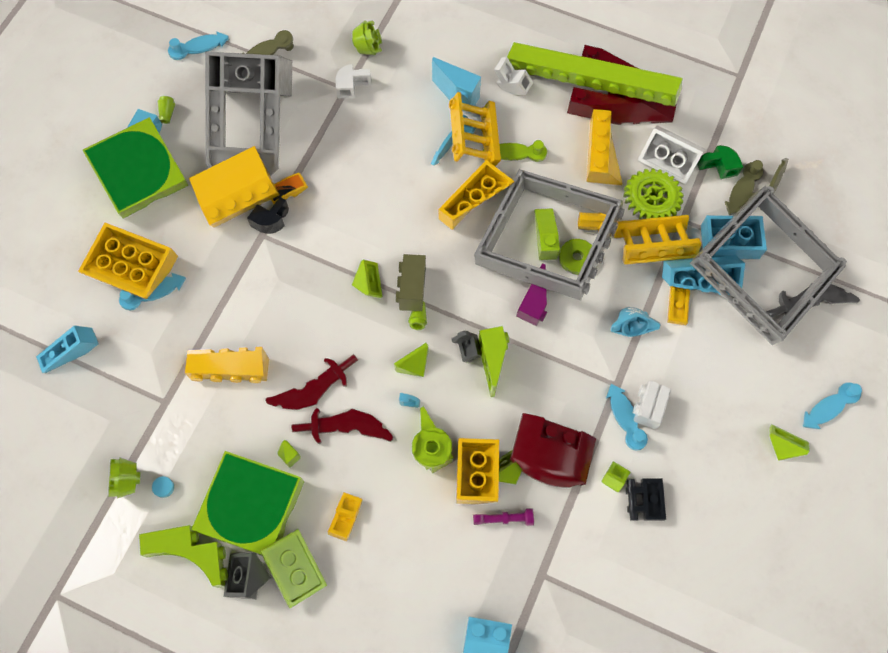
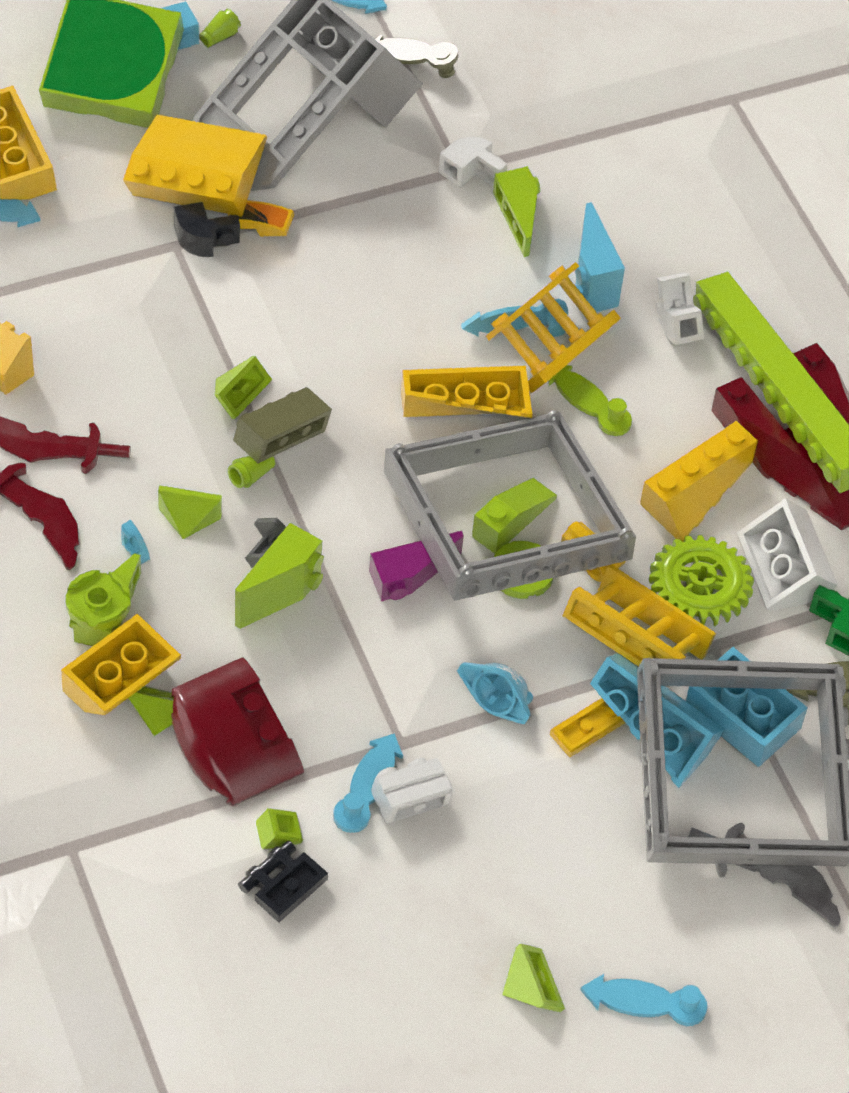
camera: 40 degrees right, 15 degrees down
lime cone [352,20,382,55] -> none
magenta piece [473,508,534,526] -> none
none -> lime slope [493,166,540,257]

